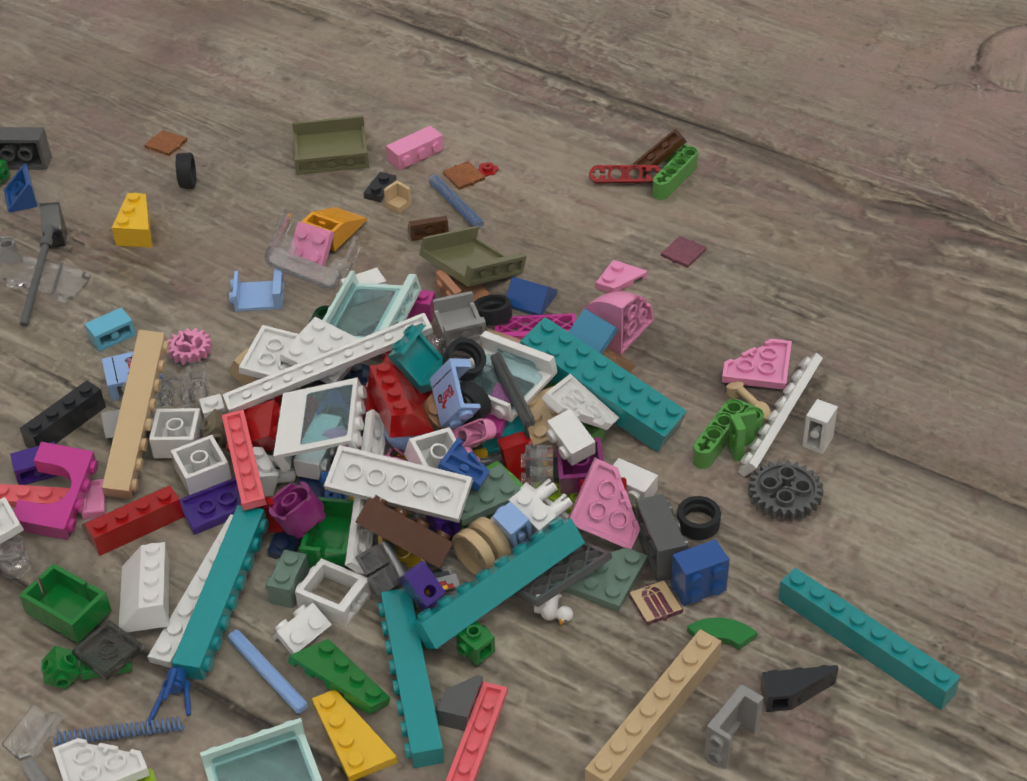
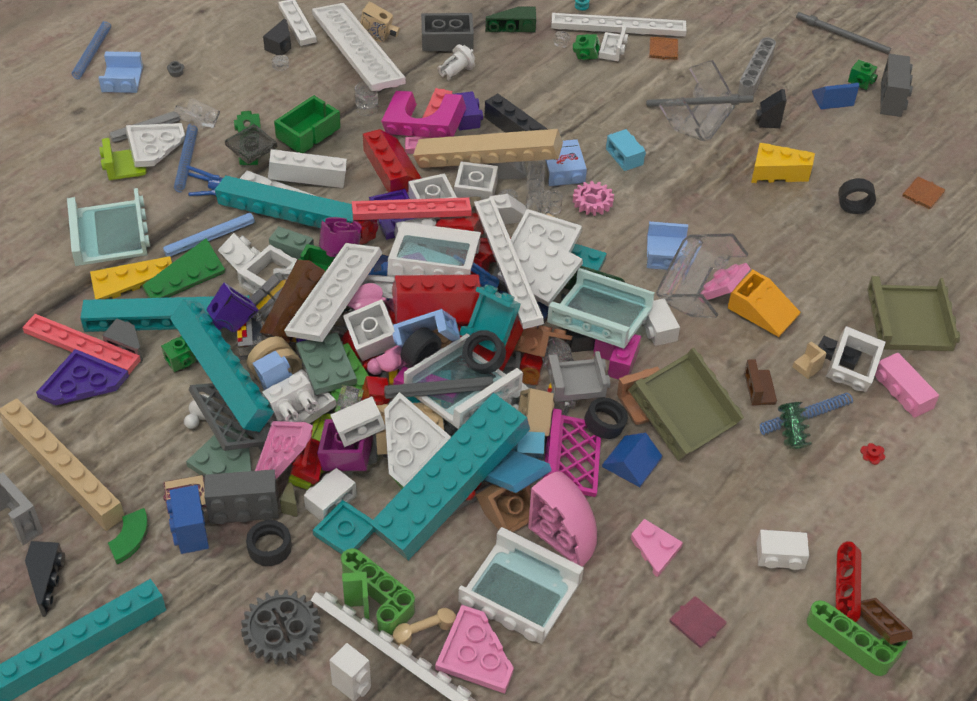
camera: 95 degrees right, 5 degrees up
blue wing [437,438,490,491] -> none
clear orange piece [443,161,485,190] -> none
none -> dark purple plate [36,349,129,406]
none -> teal plate [313,500,374,554]
none -> panel [458,527,584,644]
none -> white brick [757,530,809,570]
none -> clear green piece [778,402,812,449]
none -> white window [826,326,885,392]

